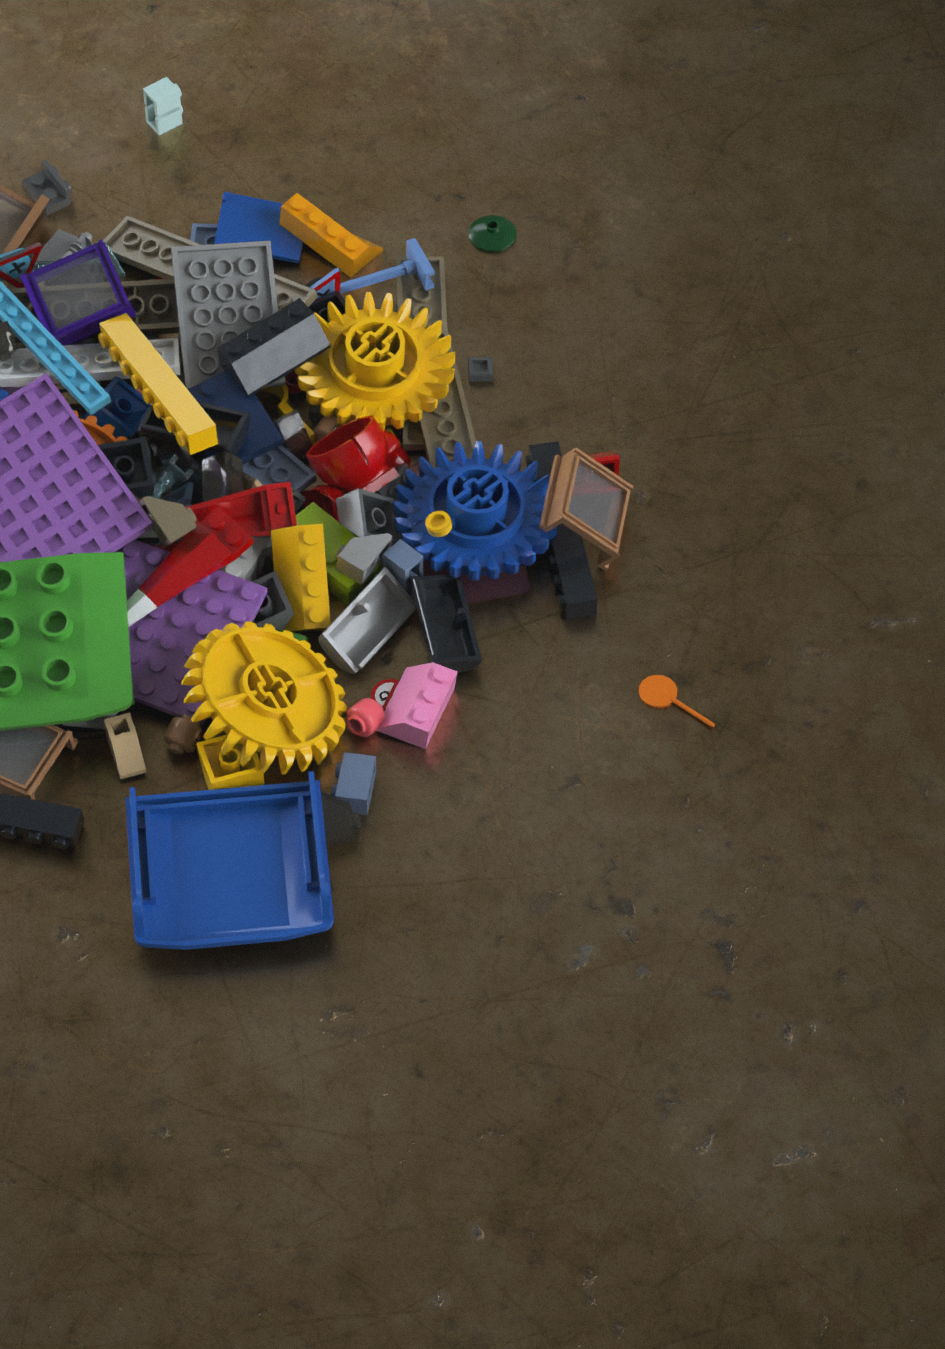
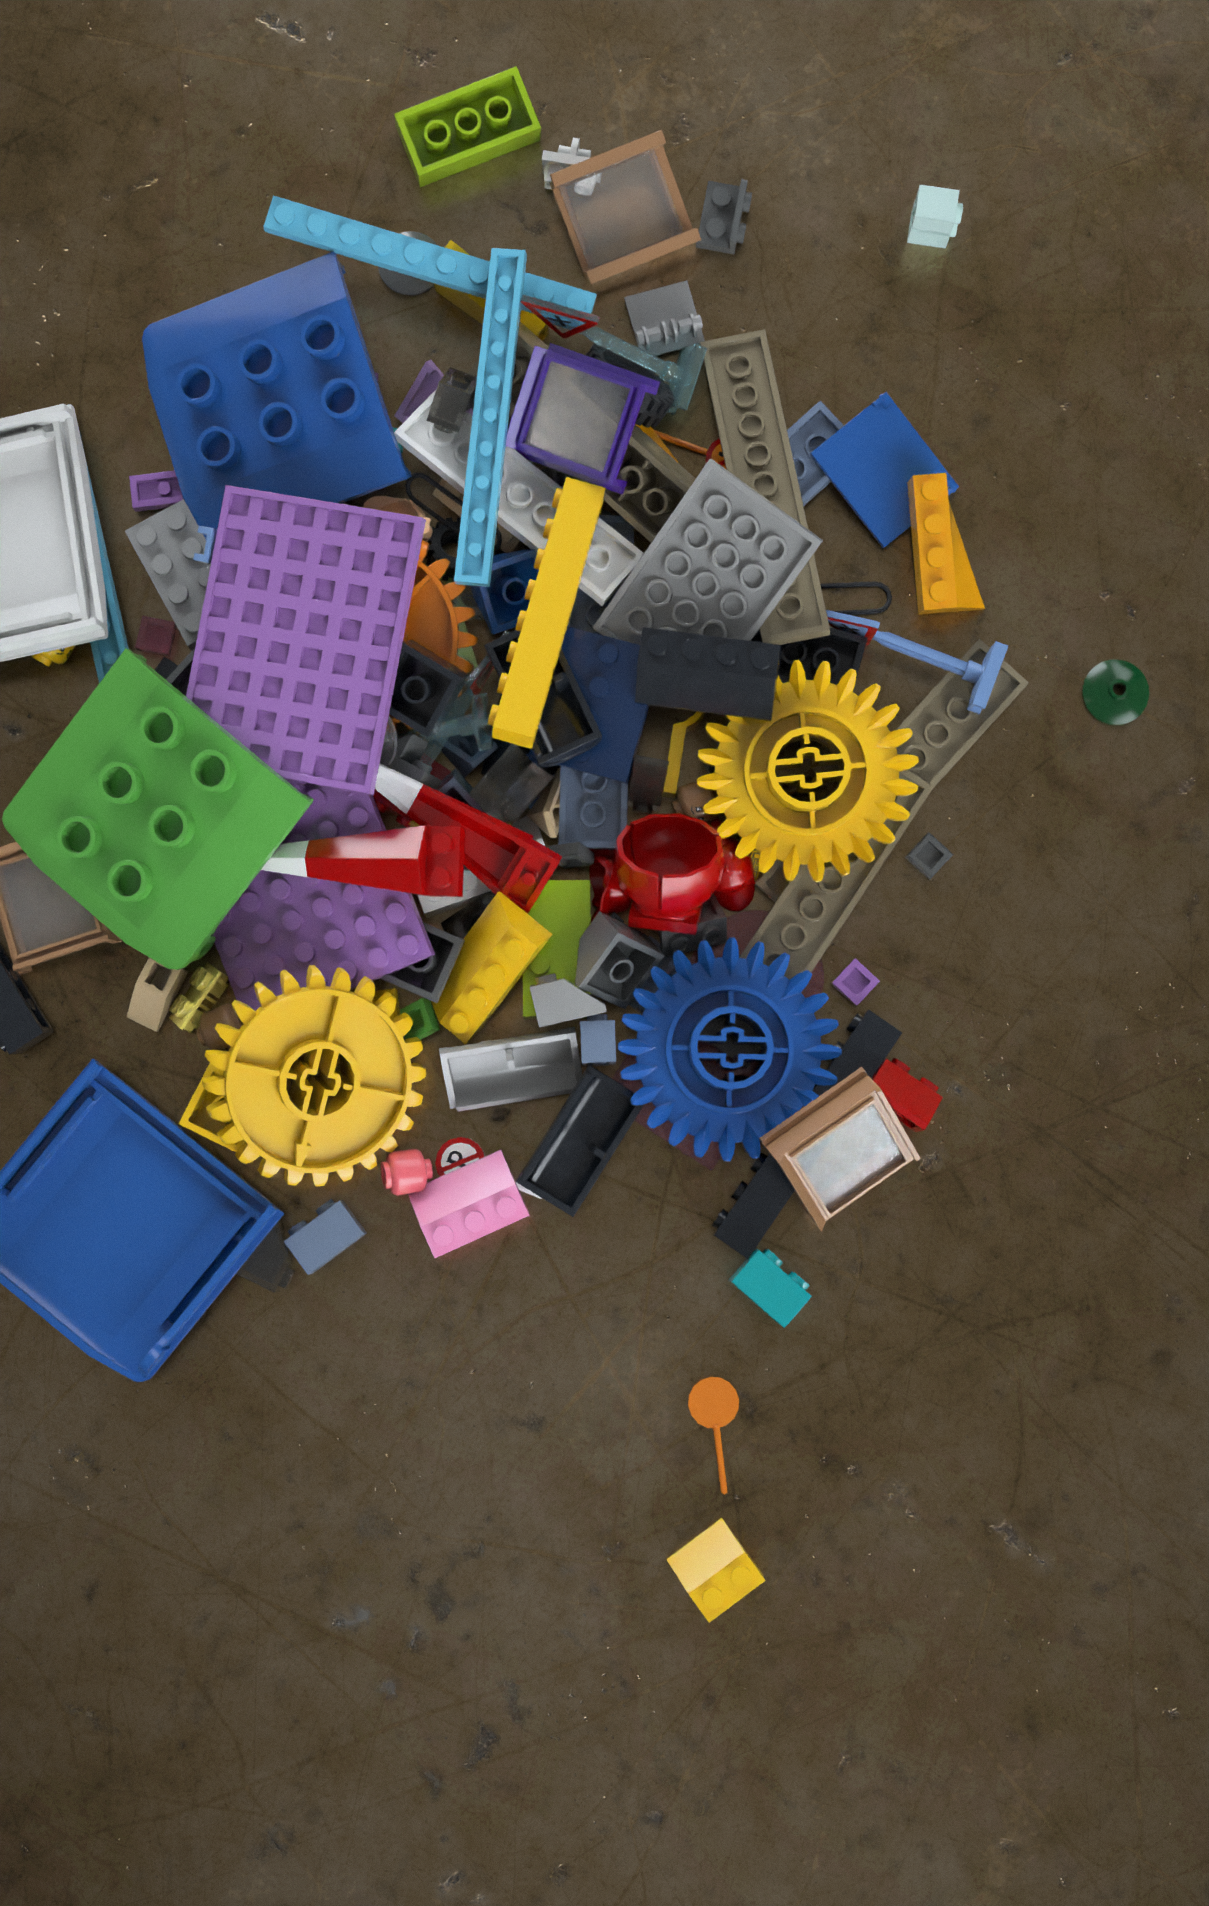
camera: 45 degrees right, 30 degrees up
dark tan slope [138,496,197,548] -> none
yellow tile [425,511,452,537] -> none
none -> light yellow hinge [169,962,228,1033]
none -> yellow slope [667,1518,766,1623]
none -> teal brick [728,1248,812,1328]
none -> medium lavender plate [831,958,880,1007]

